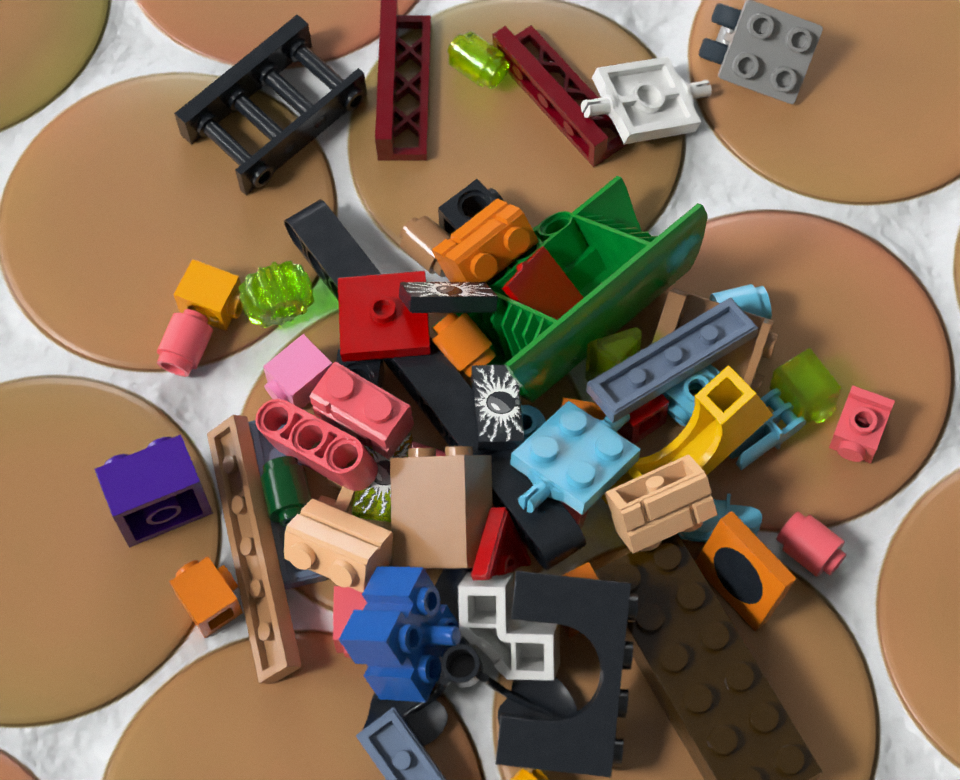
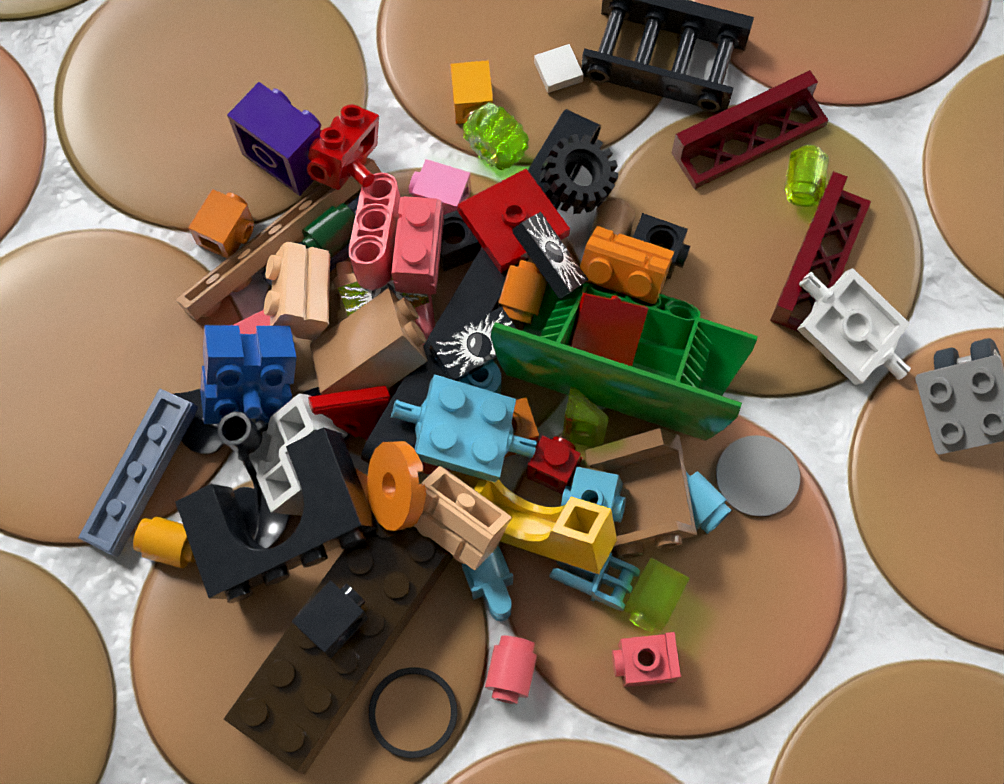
camera: 60 degrees right, 5 degrees up
coral brick [157,309,213,377] -> none
sand blue tile [586,297,758,423] -> none
orange tile [695,511,796,631] -> none
none -> black brick [292,580,368,659]
none -> red brick [307,104,379,190]
none -> orange tile [367,441,426,531]
none -> black piece [369,667,457,758]
none -> white tile [534,44,583,93]
none -> black tyre [540,134,618,214]
none -> light grey piece [716,435,800,517]

